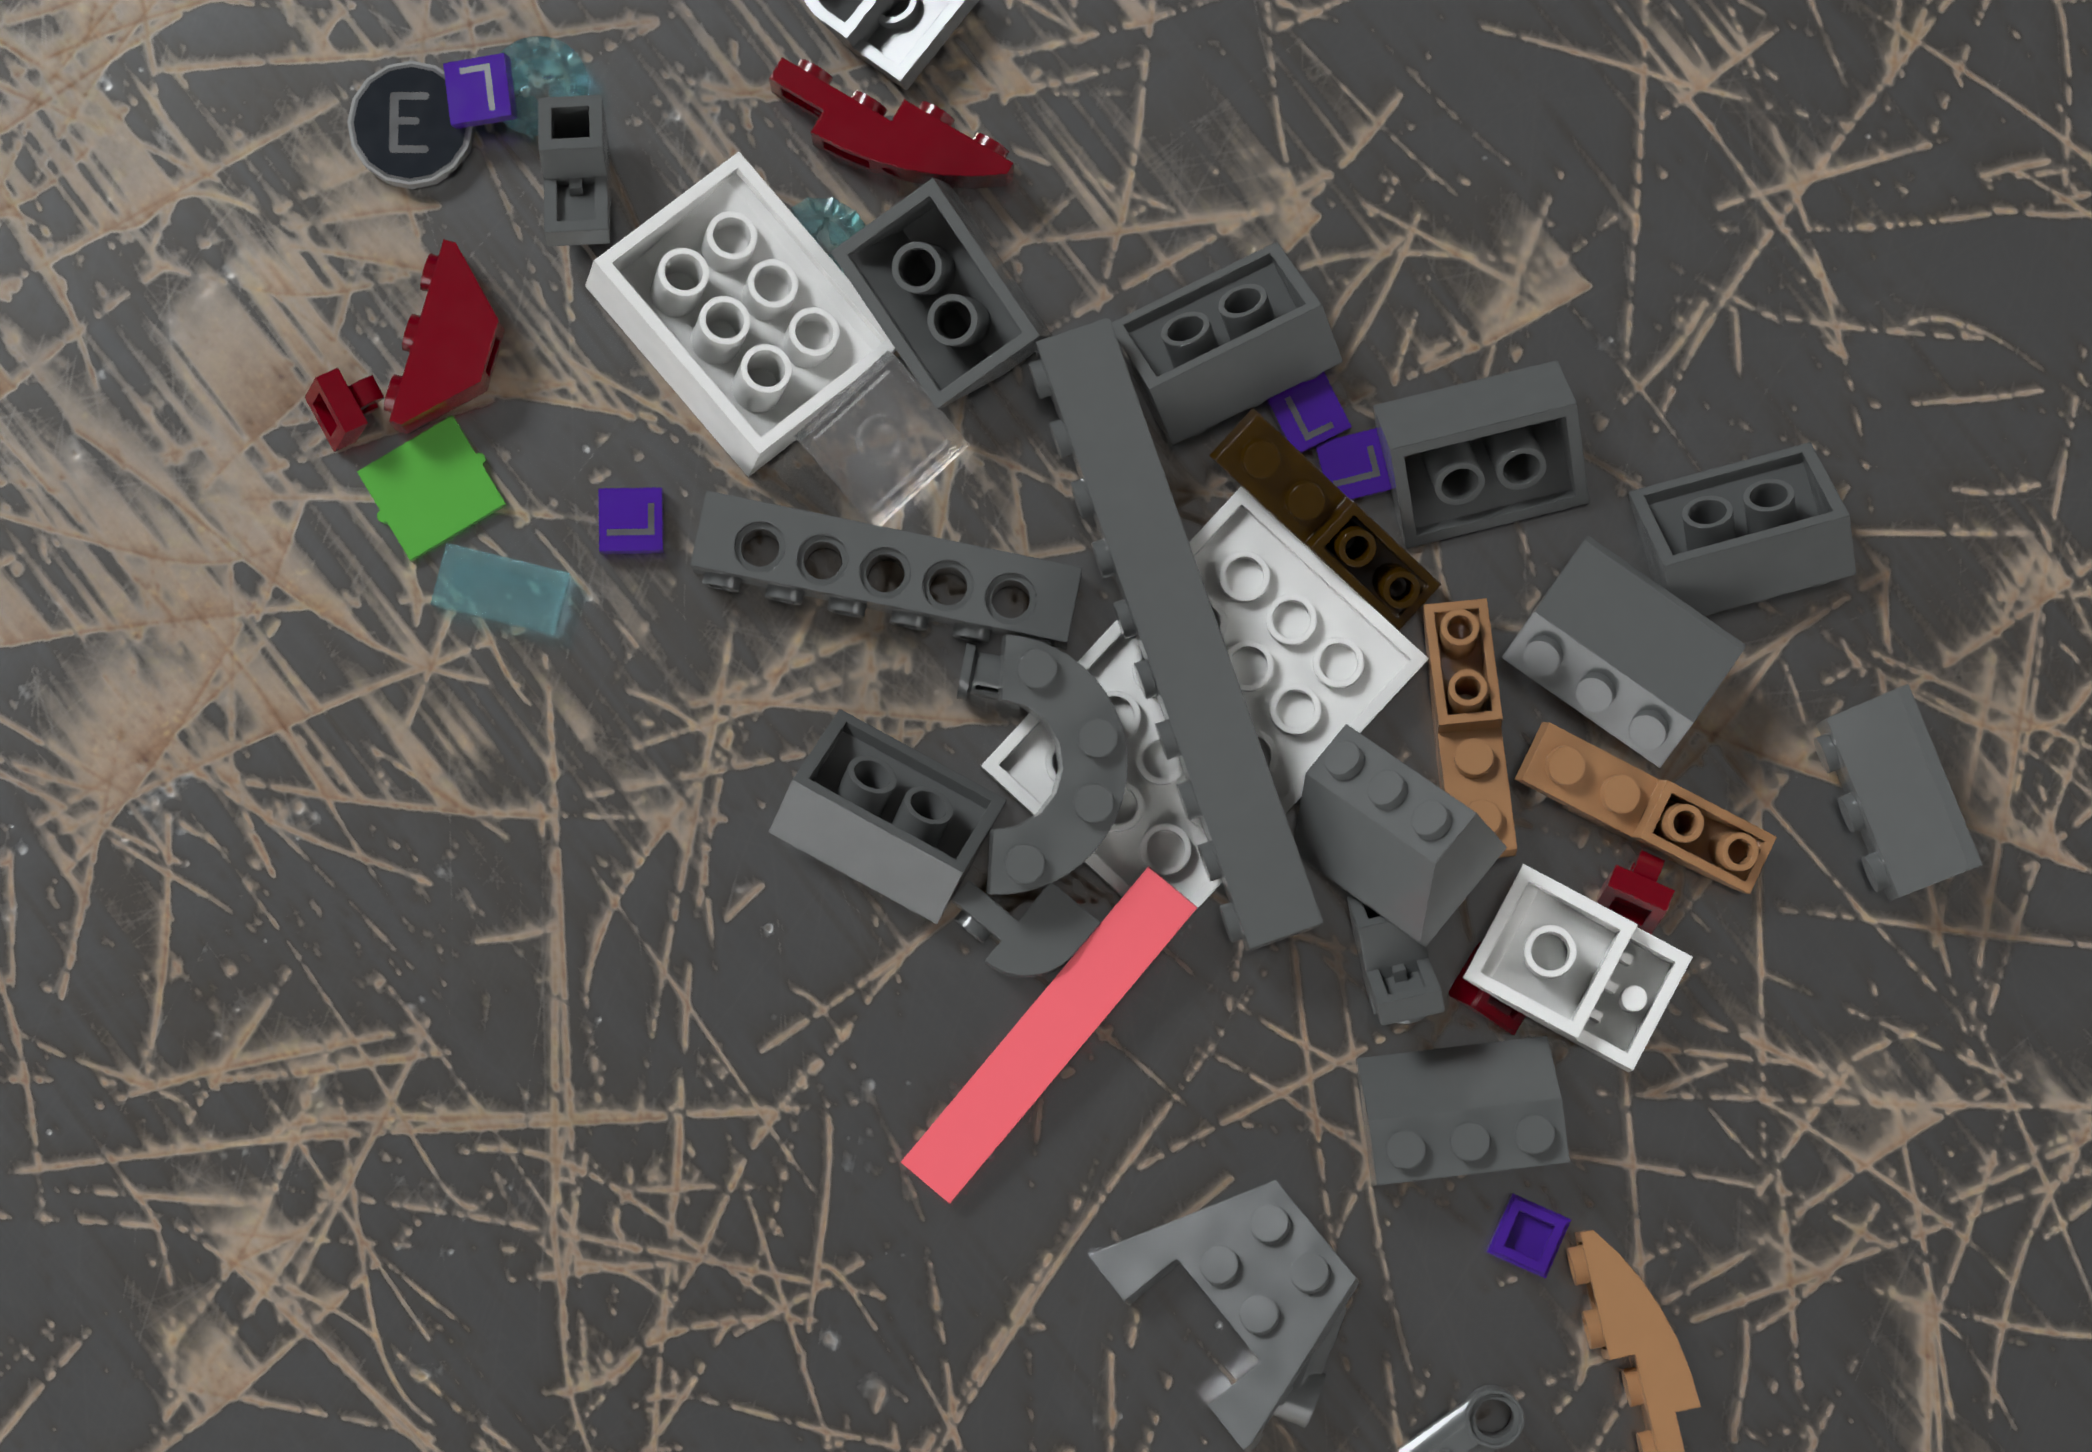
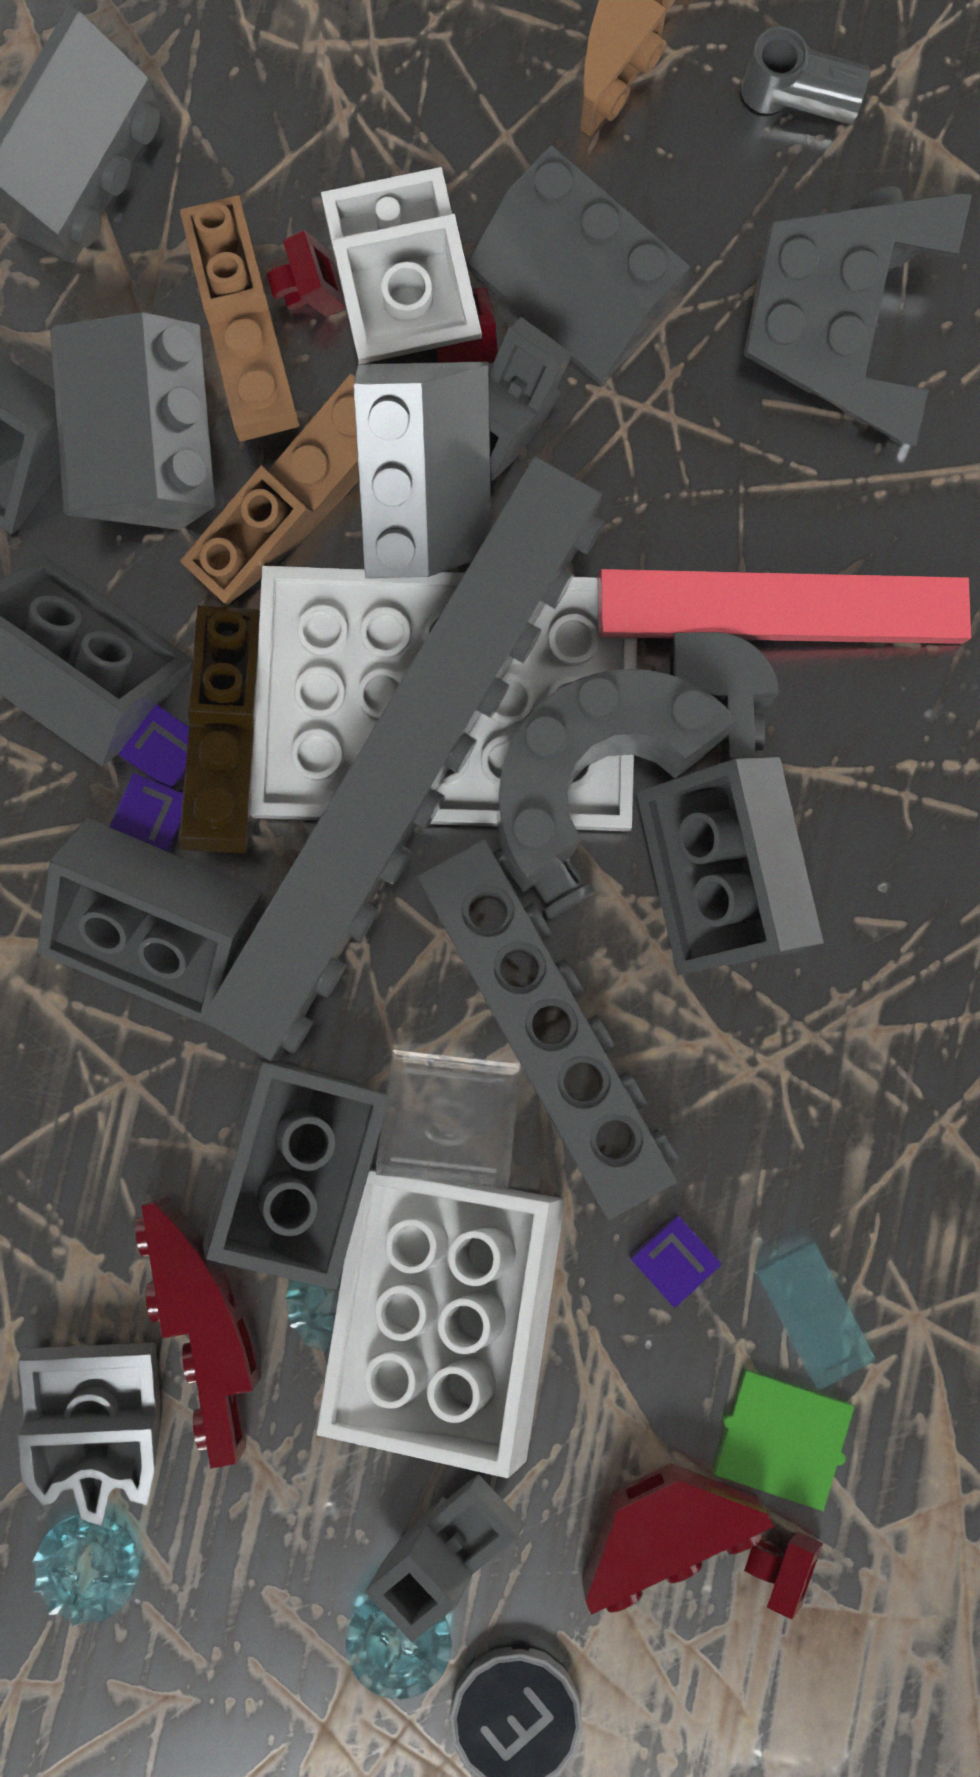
camera: 130 degrees left, 0 degrees up
dark purple tile [443,53,518,129] -> none
dark purple tile [1485,1193,1572,1279] -> none

